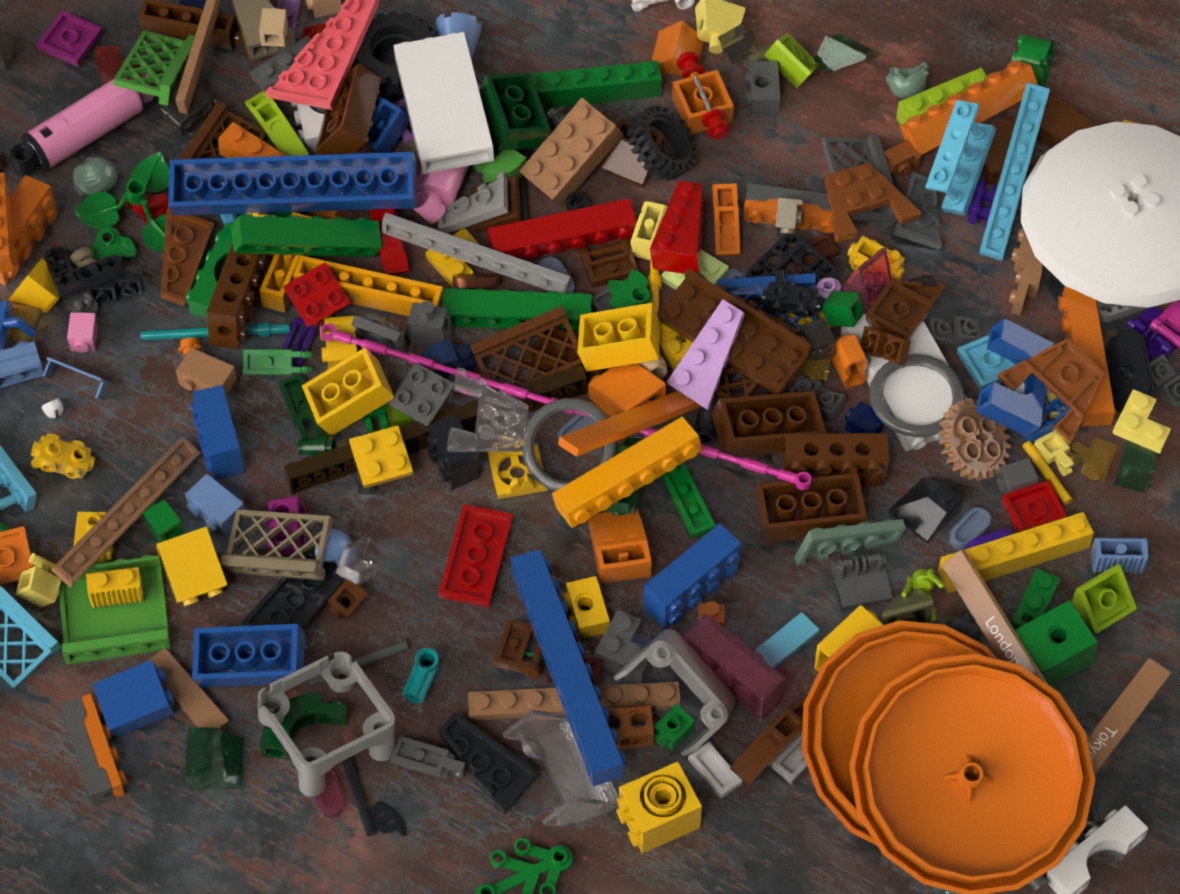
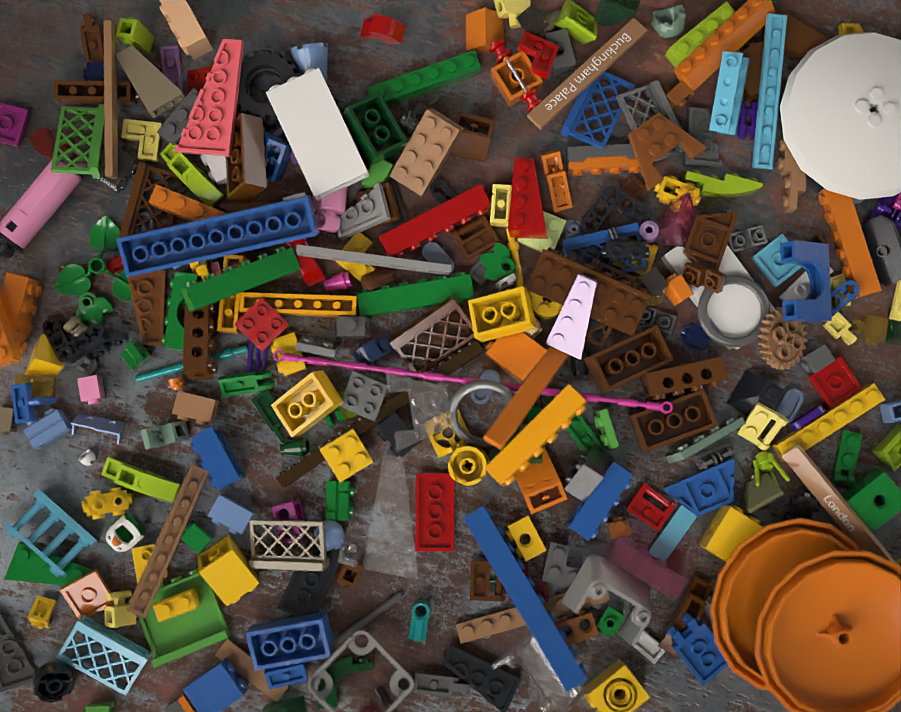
camera: 15 degrees left, 25 degrees up
sand green hair [73,156,118,196] -> none
tan brick [259,8,288,47] -> none
black tyre [627,105,697,181] -> none
dark tan brick [775,198,803,234] -> none
green brick [822,291,865,327] -> none
dark orange wing [997,338,1105,444] -> none
yellow bar [1022,441,1073,505] -> none
none -> lime slope [101,457,181,502]
none -> piece [106,513,146,552]
none -> green brick [120,340,151,373]
none -> light yellow plate [121,119,163,162]
none -> sand green brick [141,420,190,449]
none -> blue panel [264,662,308,690]
none -> dark pink cone [324,271,353,292]
none -> green brick [325,481,354,521]
none -> red brick [360,14,406,45]
none -> clear wing [363,454,419,580]
none -> yellow brick [448,445,490,486]
none -> red plate [517,31,559,79]
none -> medium nougat tile [527,18,647,130]
none -> blue fence [561,72,634,150]
none -> black brick [564,444,613,502]
none -> bright green plate [593,409,619,449]
none -> red plate [625,481,677,532]
none -> blue wing [664,458,735,517]
none -> blue tile [666,613,728,686]
none -> lime slope [682,170,763,198]
none -> light yellow plate [737,402,788,451]

